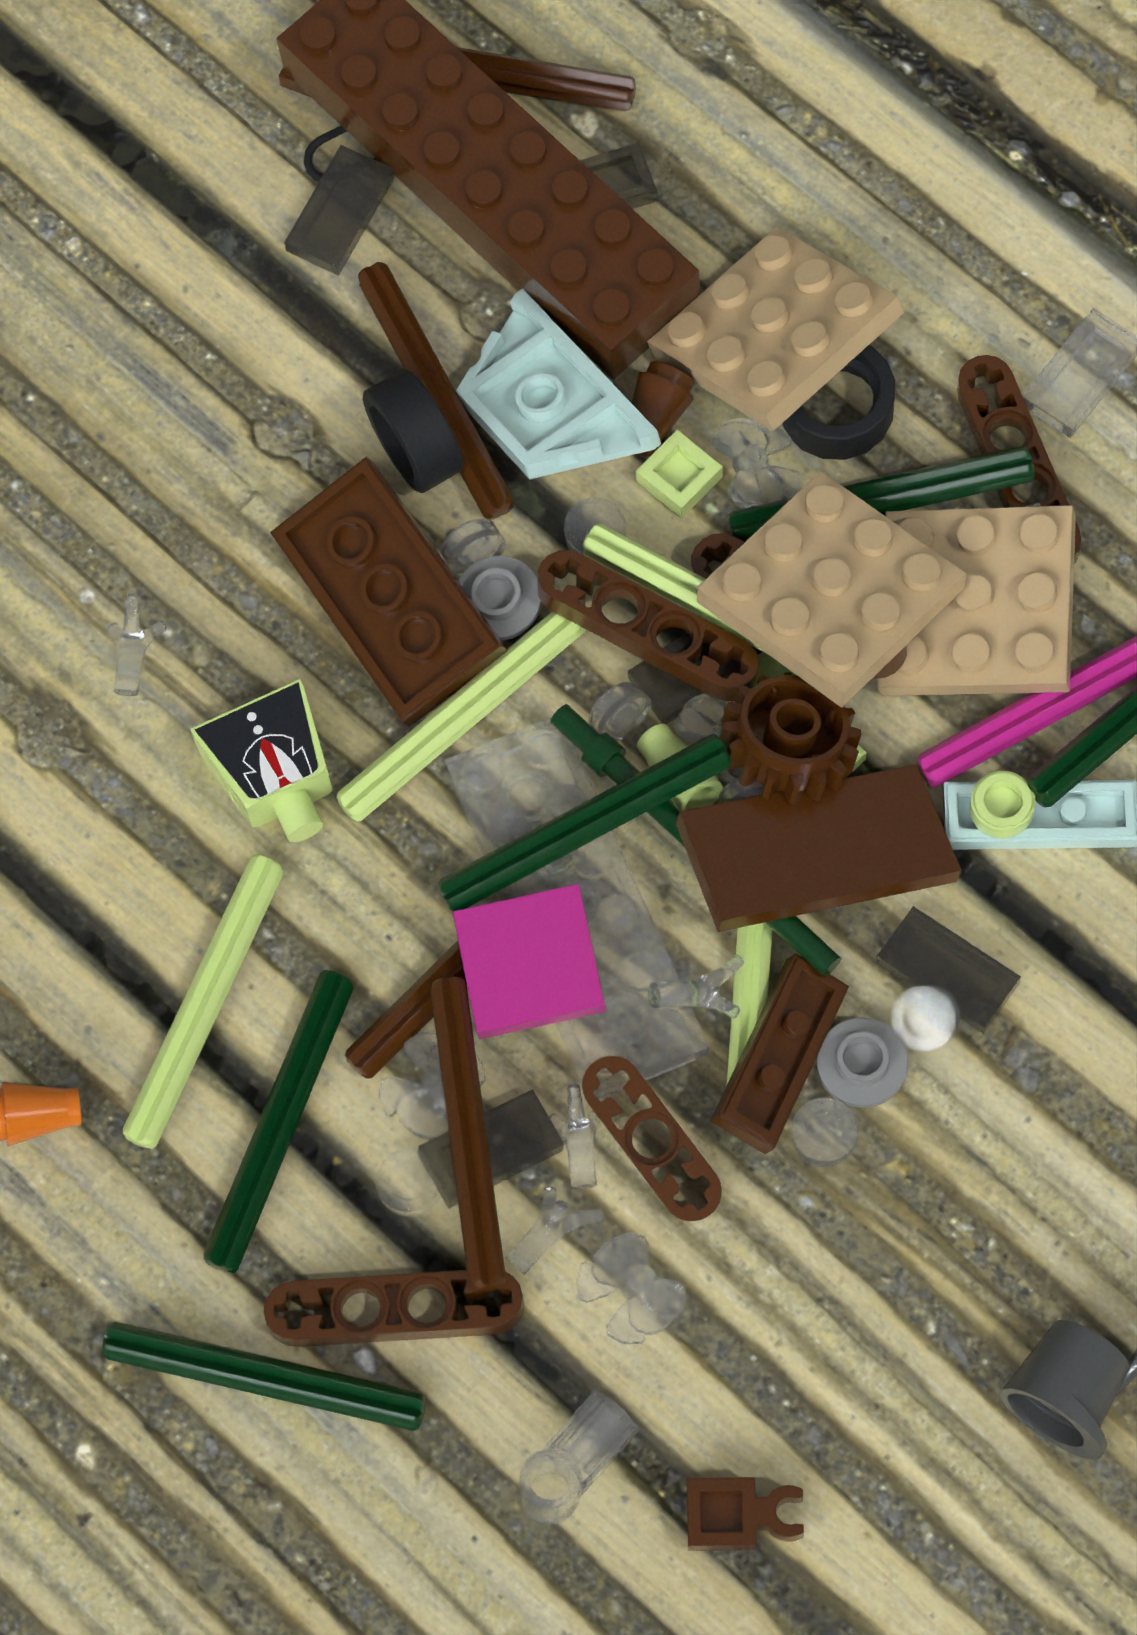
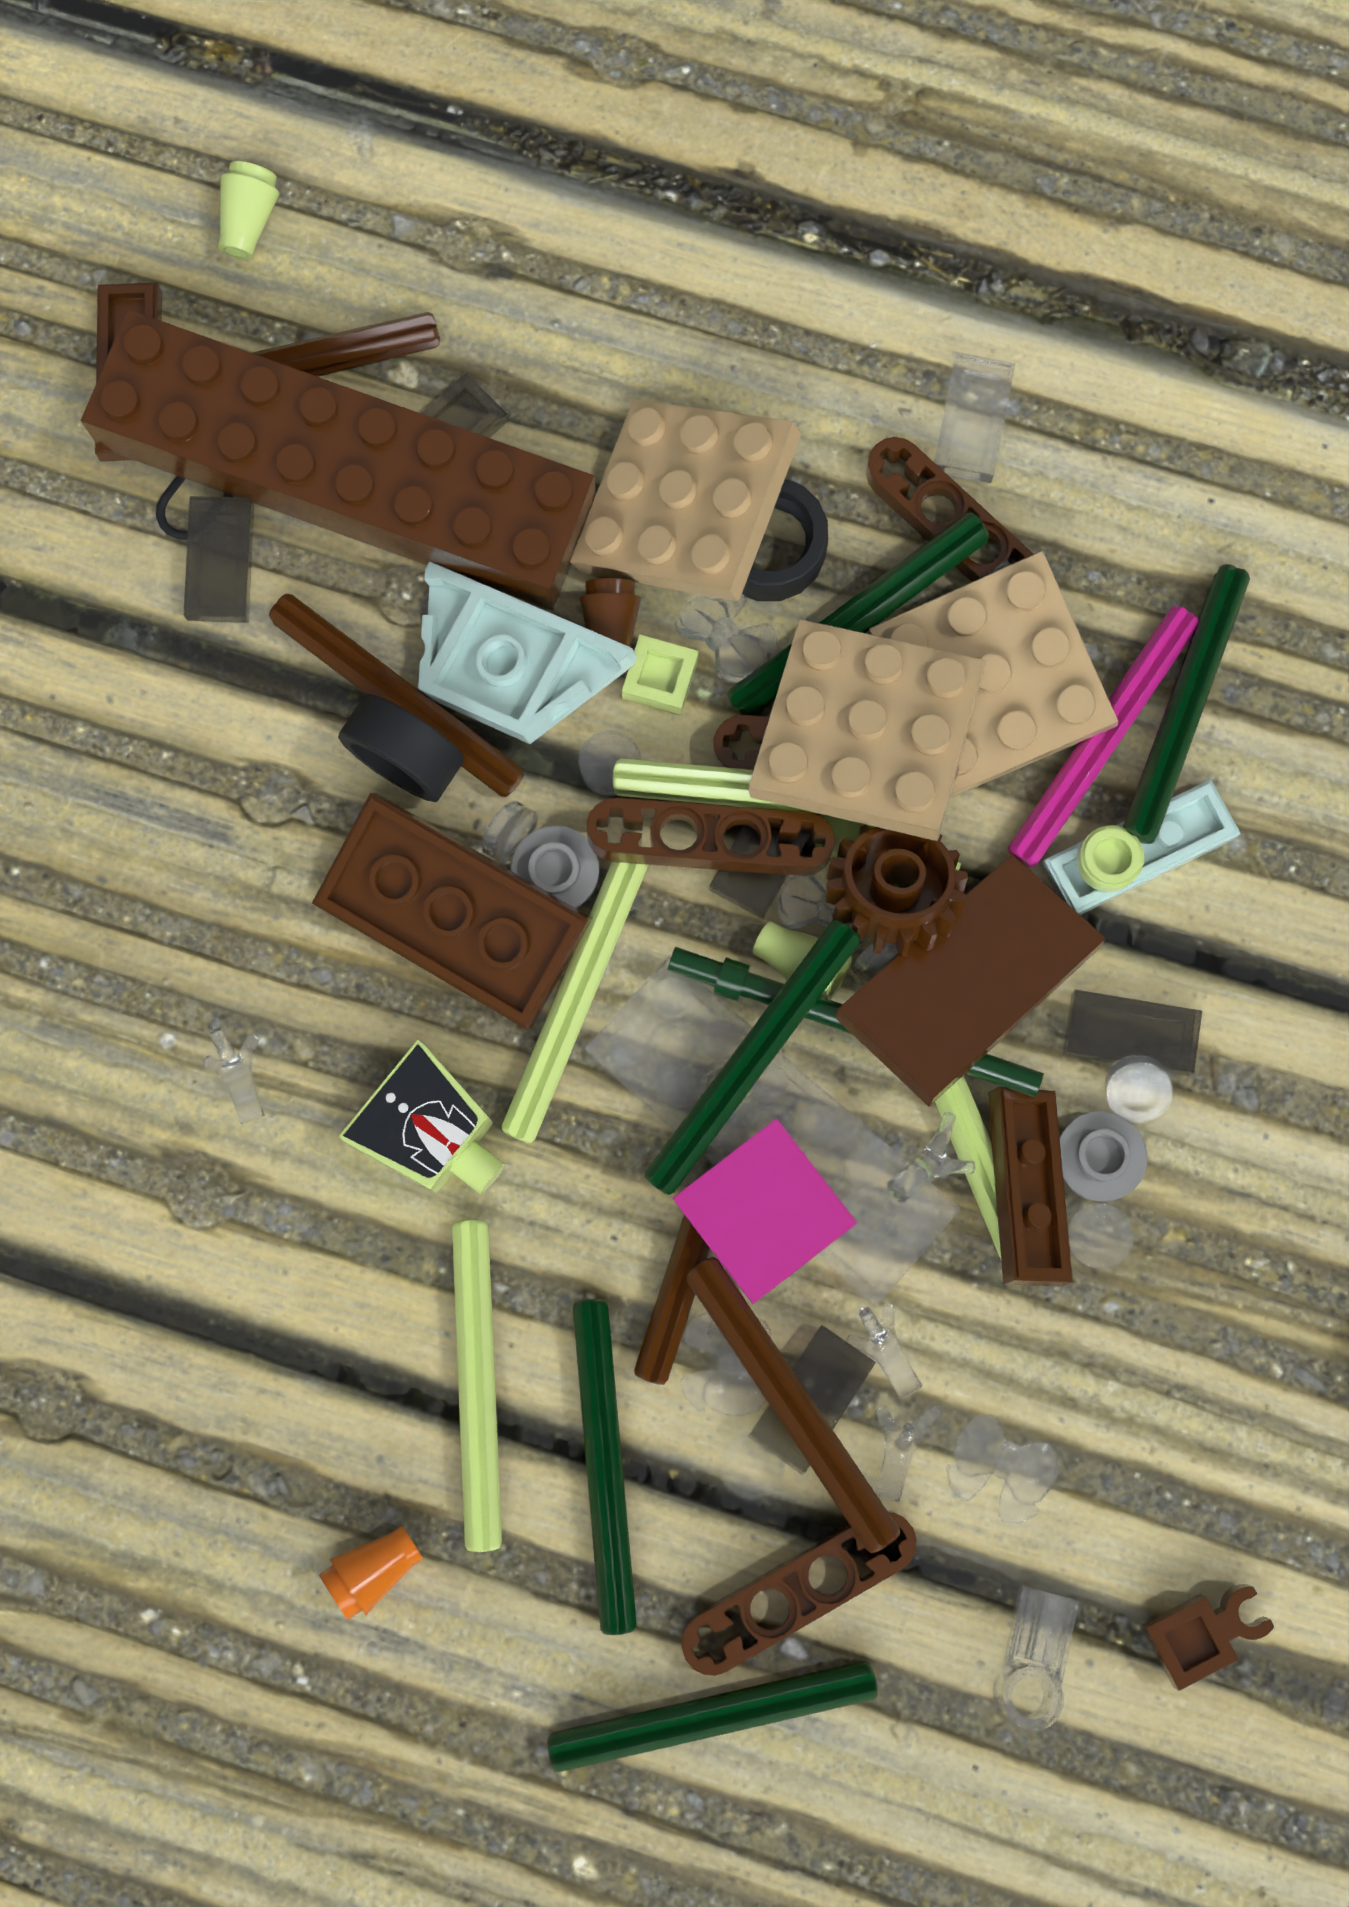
camera: 30 degrees left, 10 degrees up
reddish brown beam [582,1056,722,1221] -> none
clear tile [588,682,651,742] -> none

